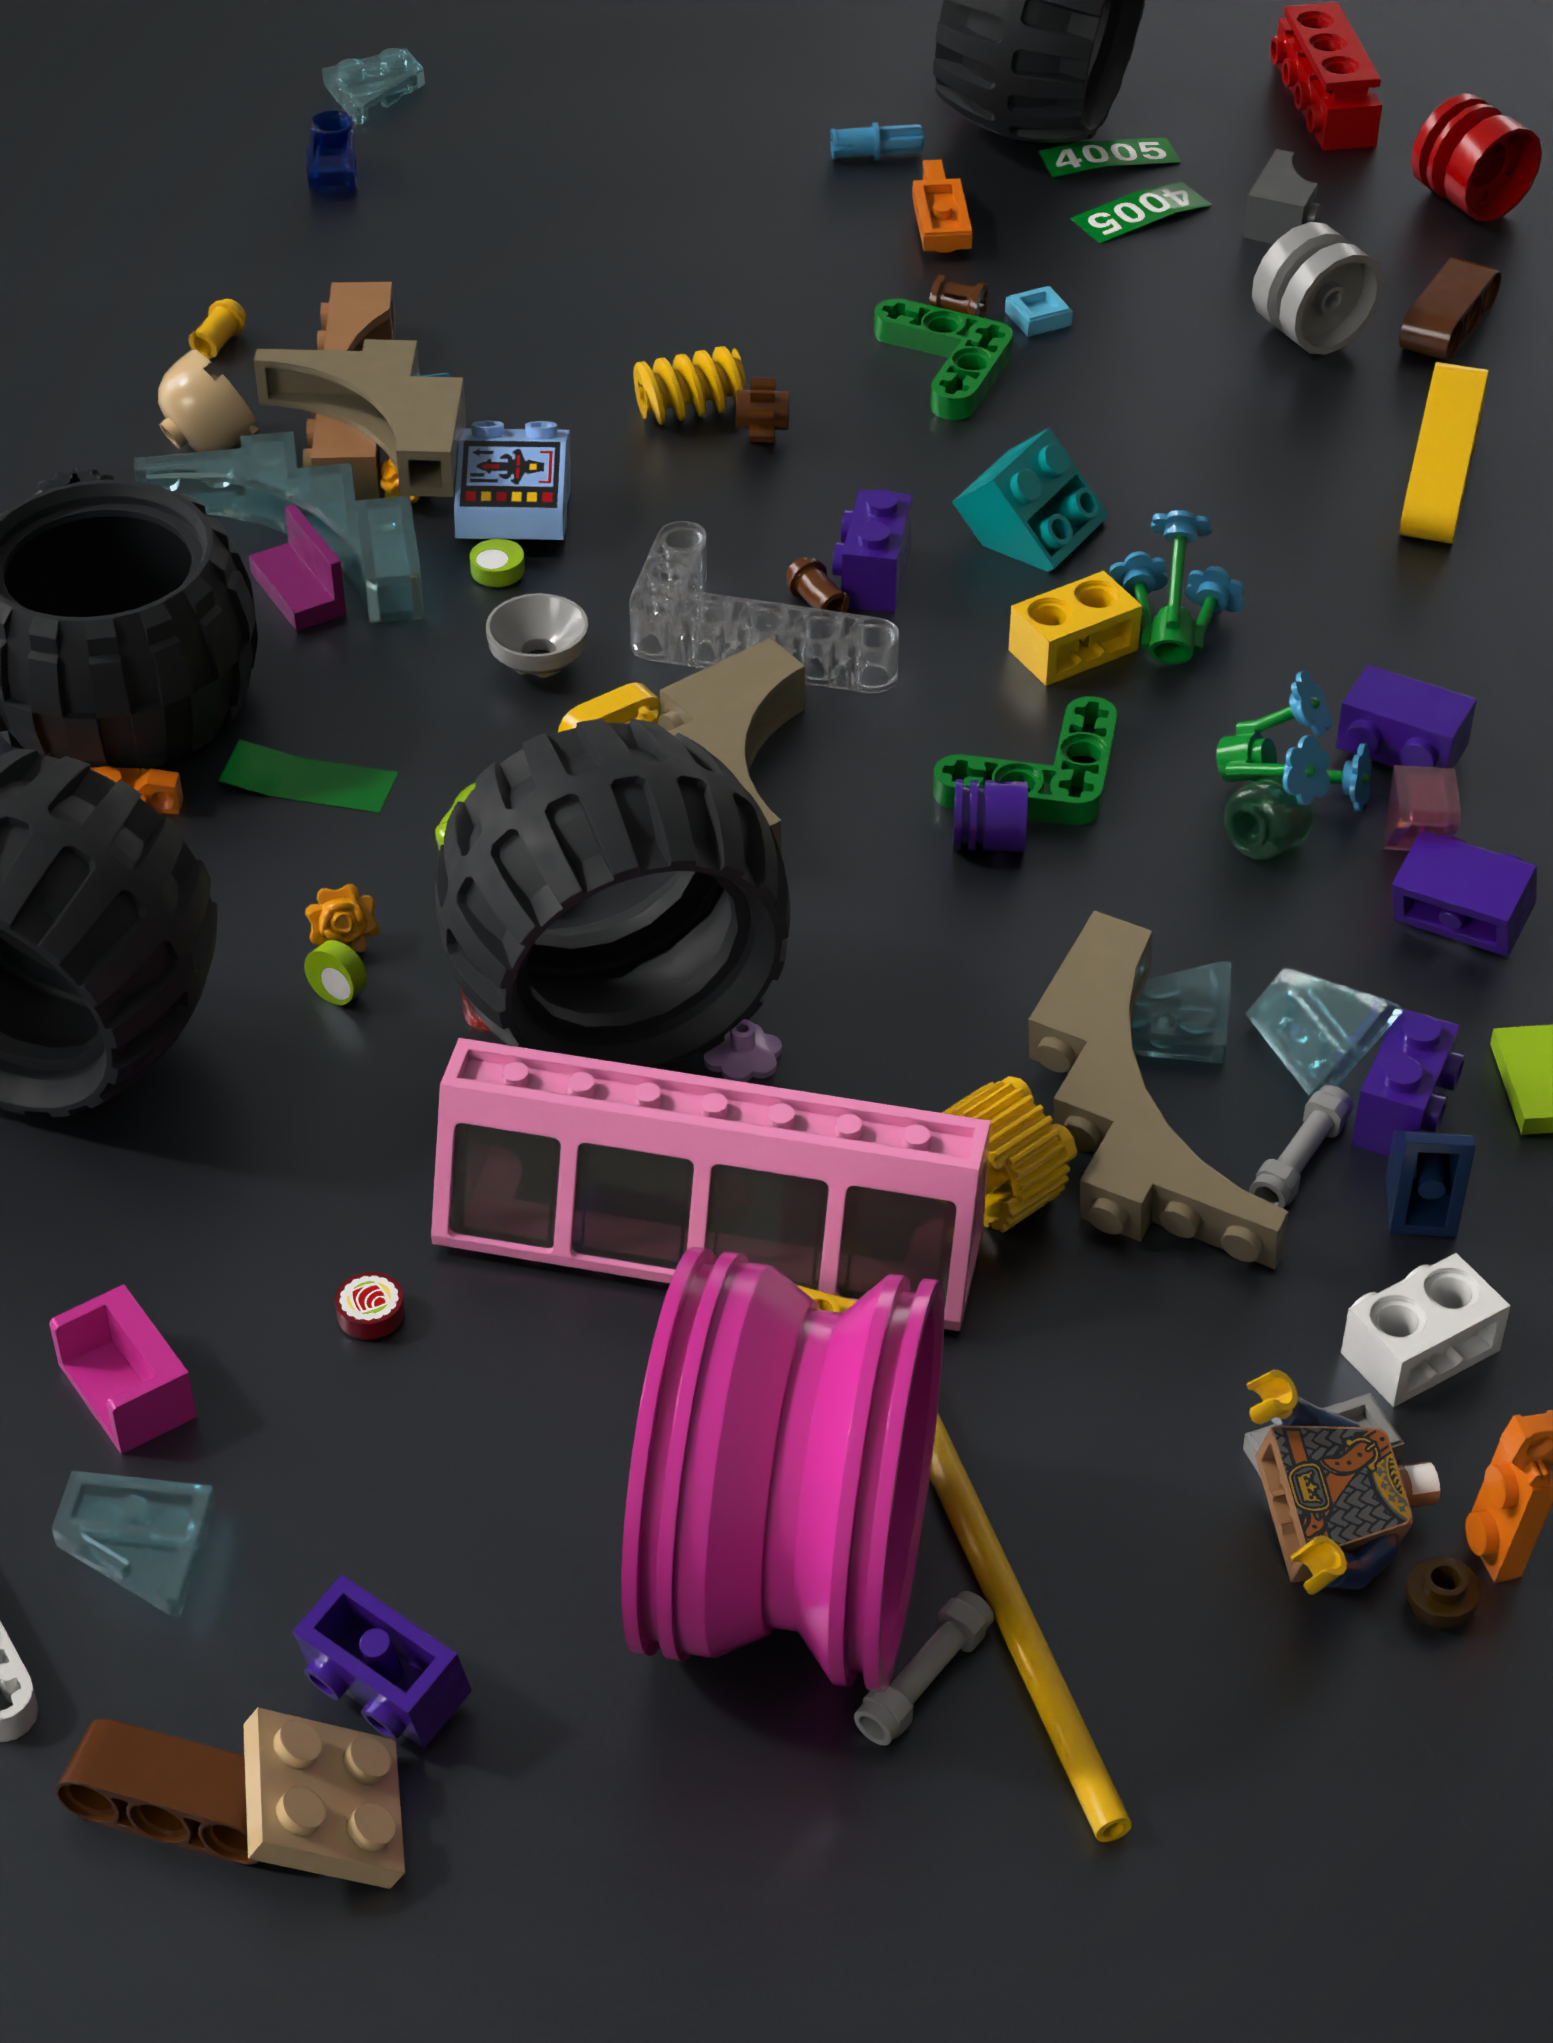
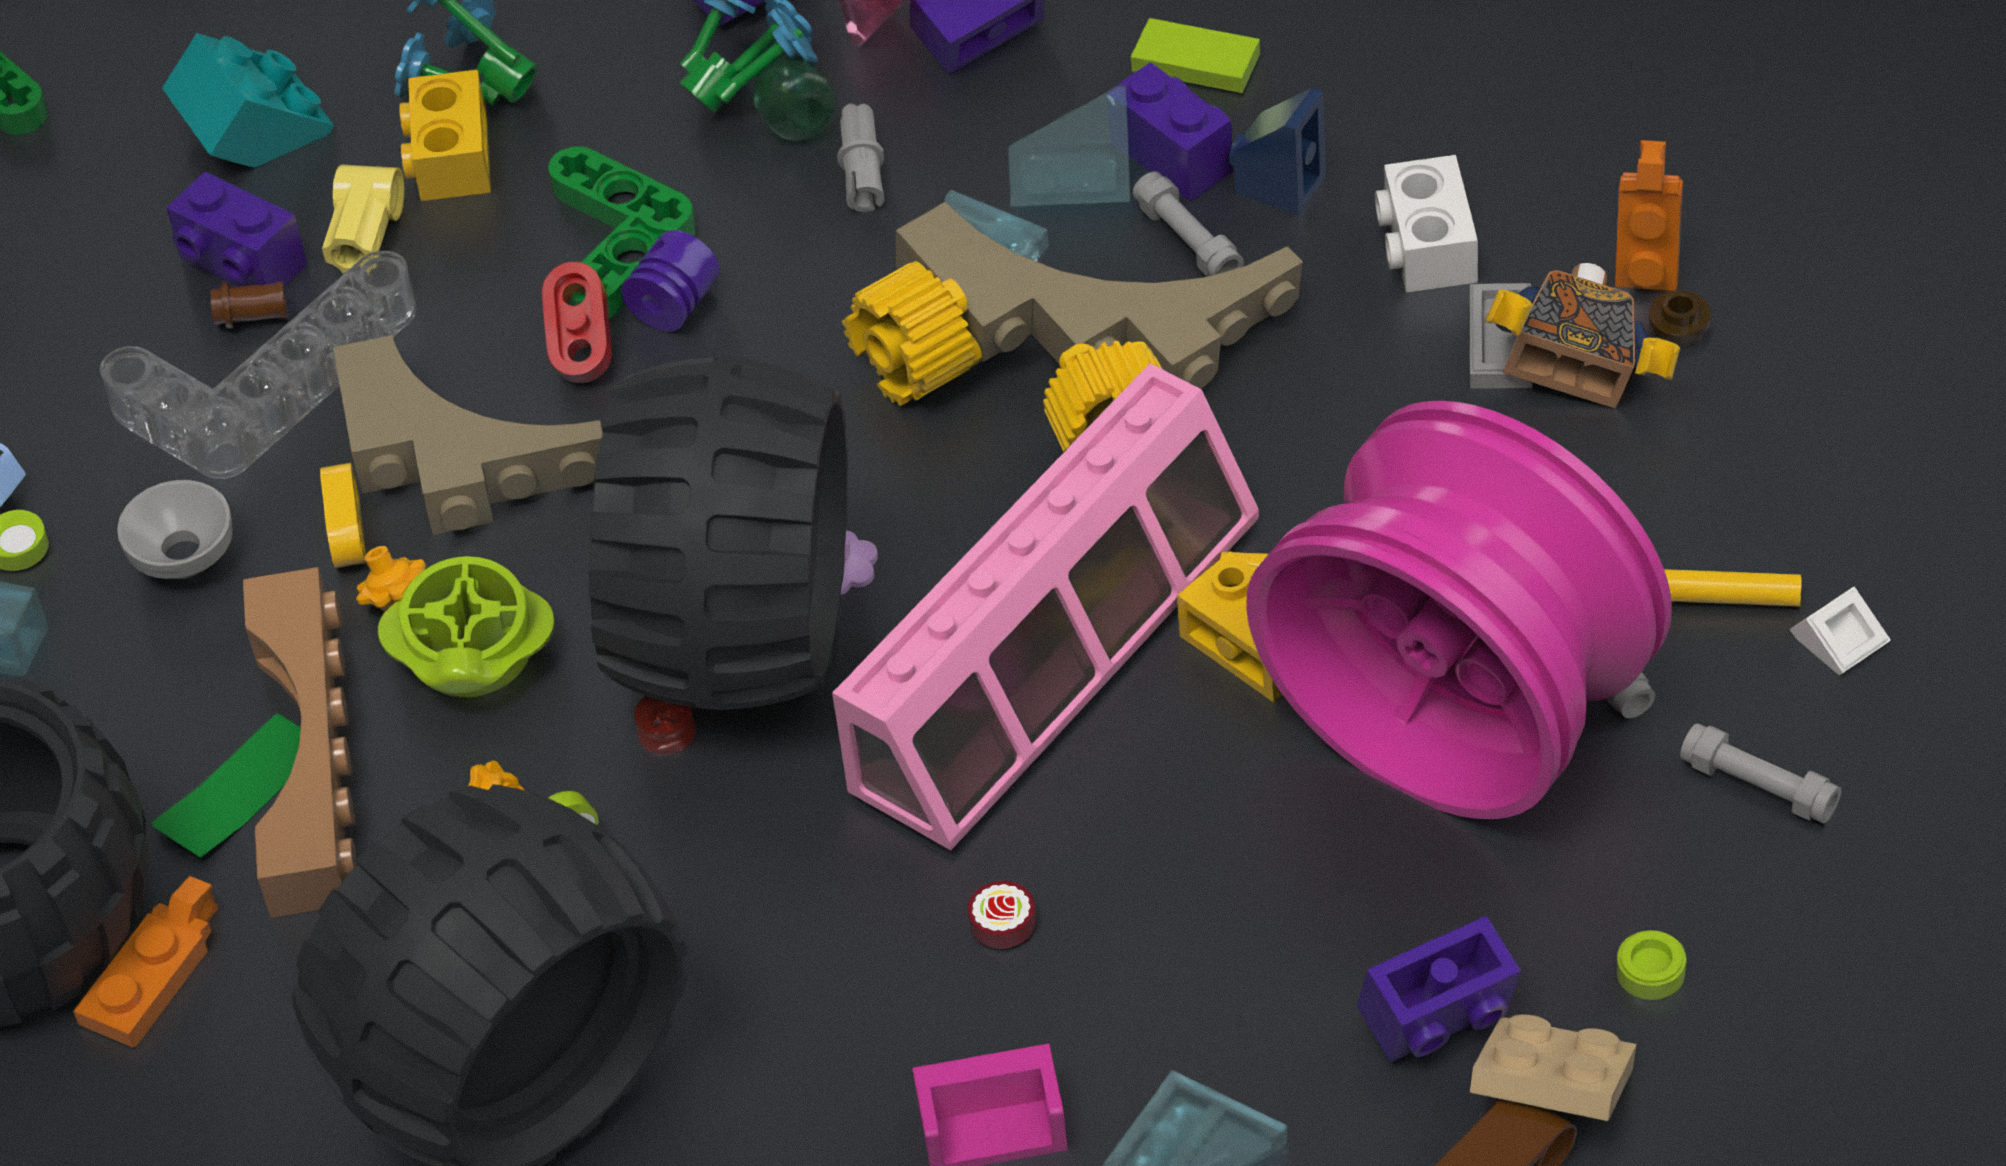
camera: 60 degrees left, 5 degrees up
none -> medium nougat arch [243,567,357,918]
none -> light yellow piece [322,165,405,275]
none -> plate [542,262,612,383]
none -> light grey axle [837,103,885,212]
none -> yellow brick [841,261,982,406]
none -> lime tile [1617,931,1686,1000]
none -> light grey bar [1680,723,1841,824]
none -> white slope [1790,587,1891,675]

